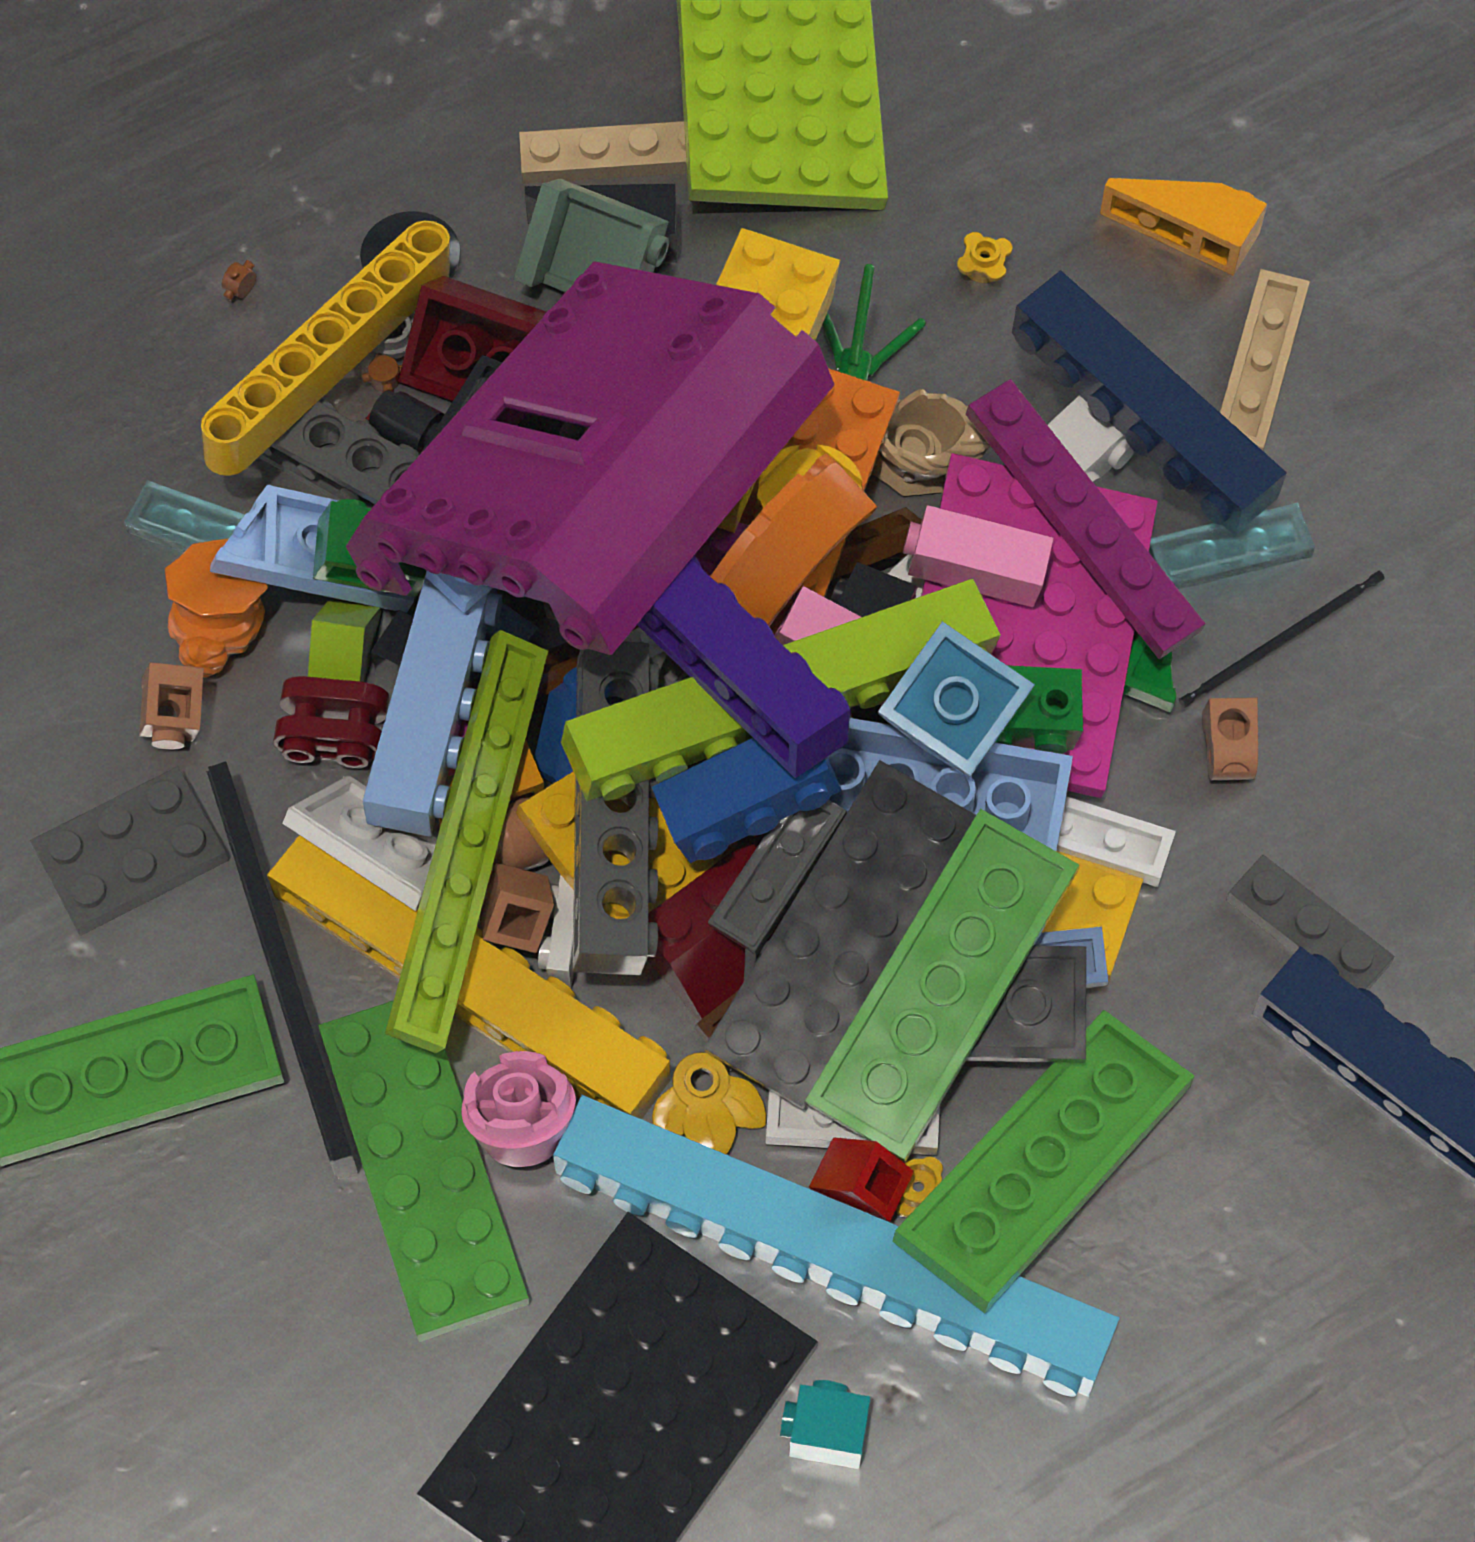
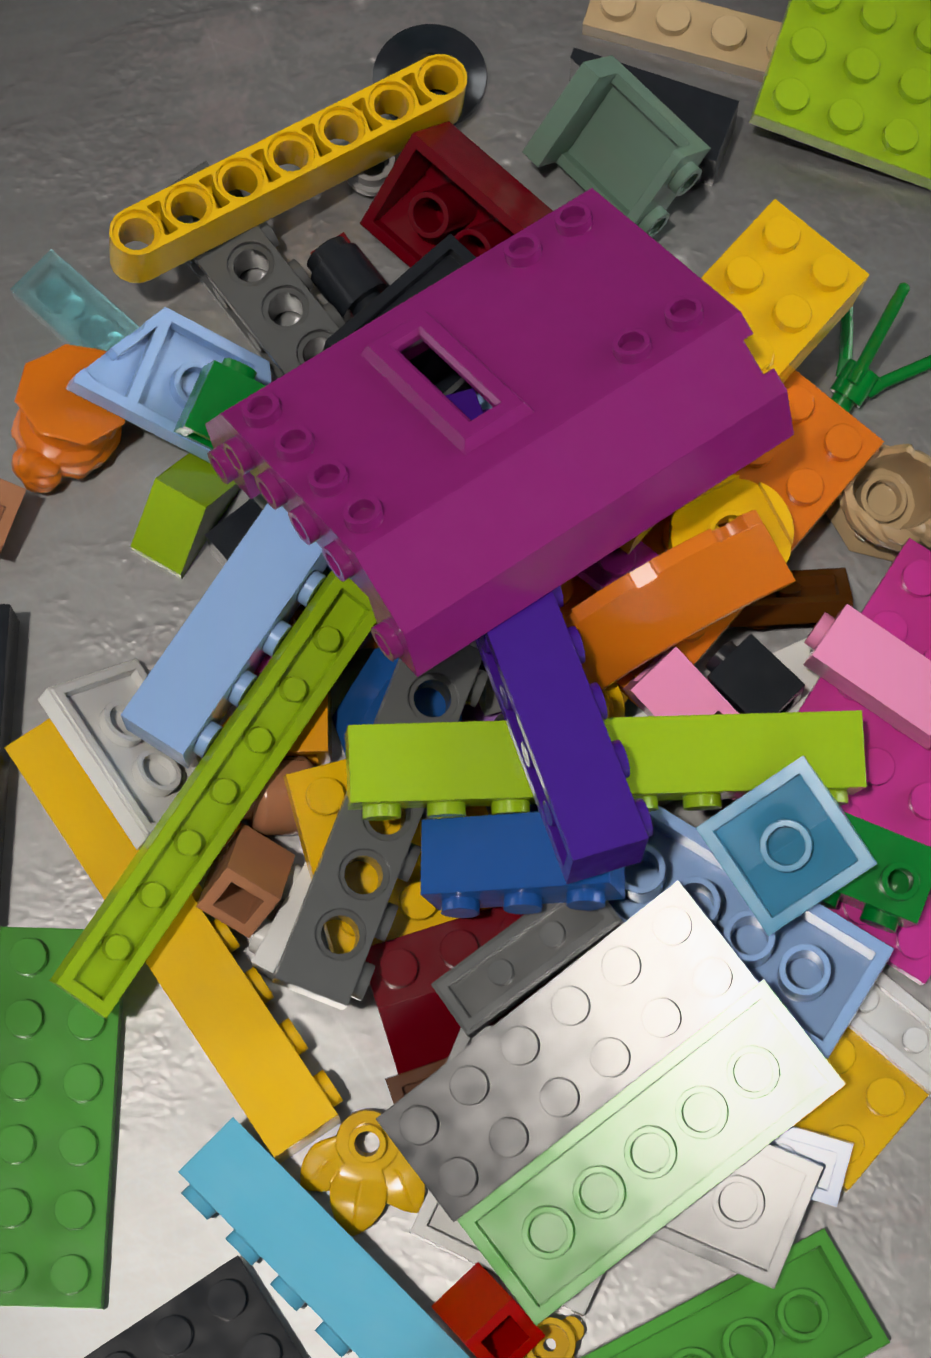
camera: 25 degrees right, 10 degrees up
dark orange piece [221,260,256,301] -> none
dark red brick [273,676,390,768] -> none
dark orange piece [362,353,402,392] -> none
bright pink cone [461,1051,576,1167] -> none

